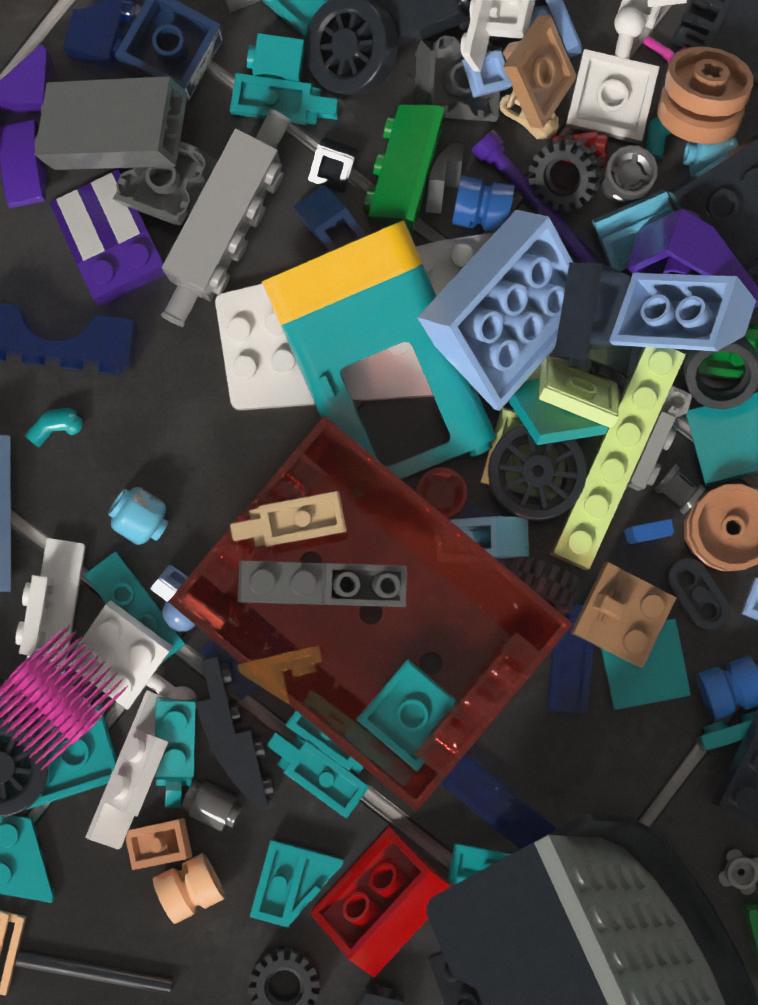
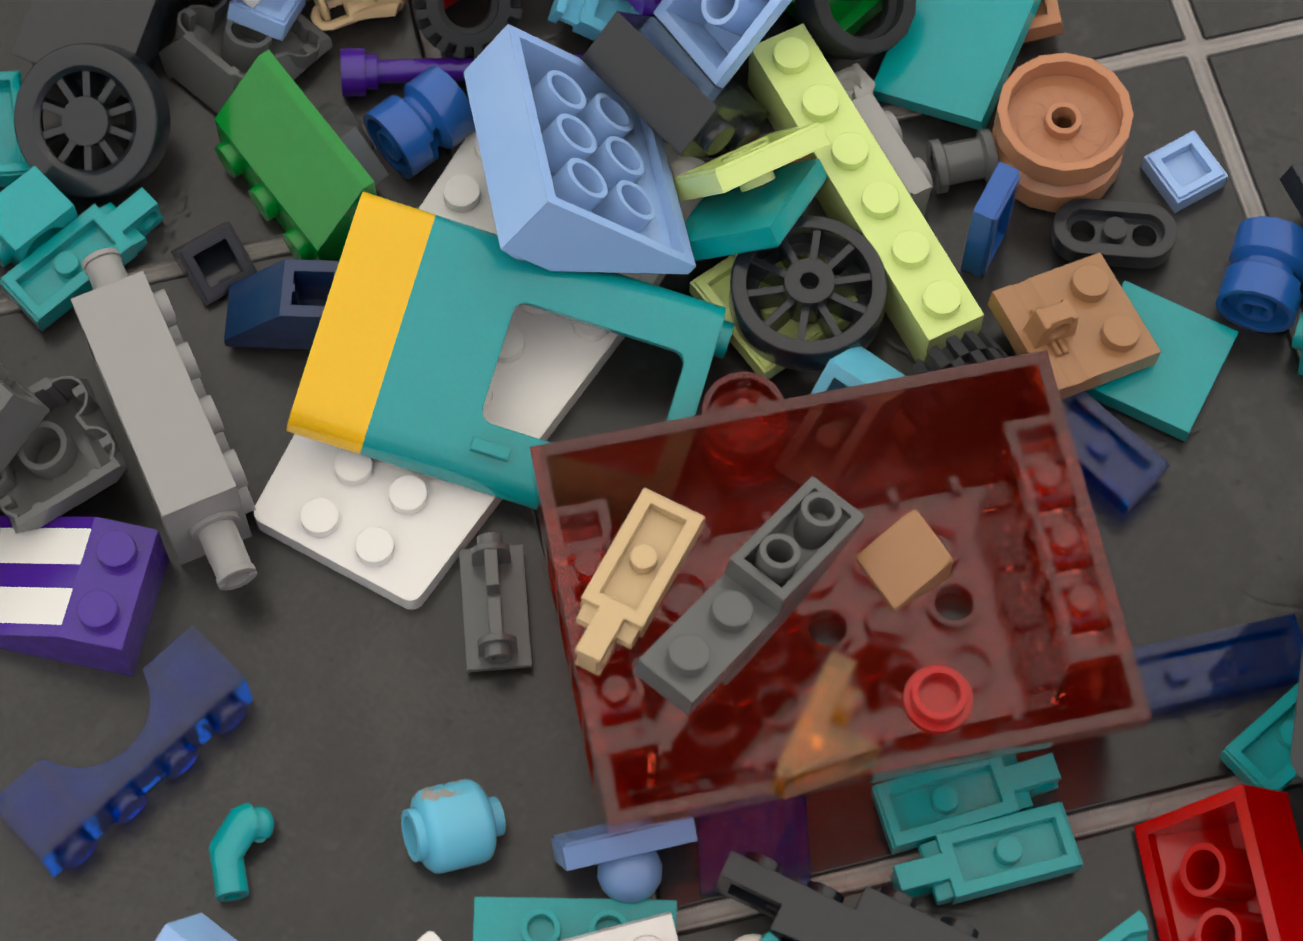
camera: 55 degrees left, 20 degrees down
teal tile [357,659,469,771] -> none
none -> dark grey hinge [459,532,532,672]
none -> medium nougat slope [855,509,954,613]
none -> red plate [903,665,973,734]

